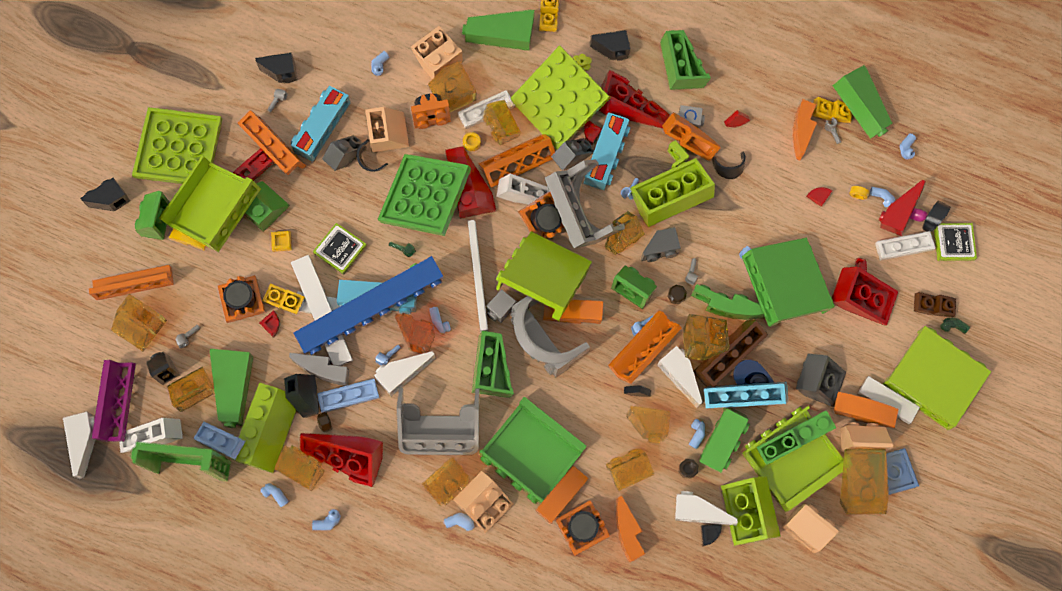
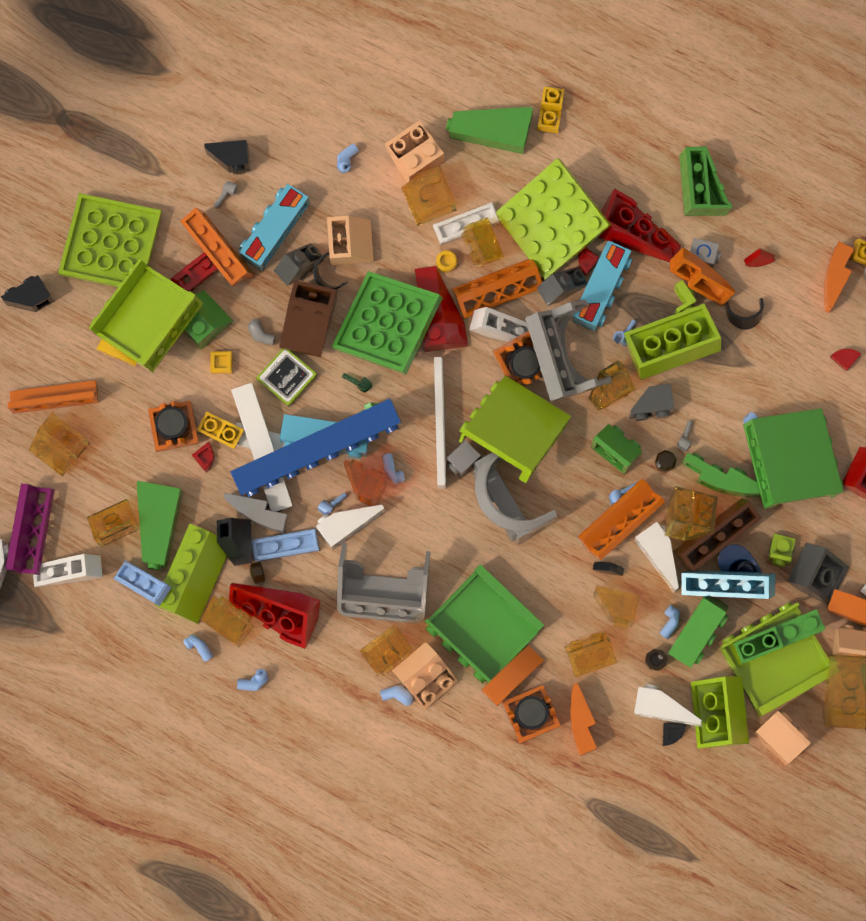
camera: 15 degrees right, 5 degrees up
bright green panel [131,442,231,481] -> none
bright green slope [135,191,170,240] -> none
black slope [146,351,180,385] -> none
light grey hand [176,325,200,348] -> none
orange piece [411,93,451,129] -> none
bright green wedge [471,331,514,398] -> none
orange slope [543,300,603,324] -> none
neon yellow plant [573,54,592,70] -> none
black slope [590,30,630,61] -> none
none -> light grey arm [248,319,276,345]
none -> reddish brown slope [279,280,337,358]
none -> lime bracket [767,533,796,567]

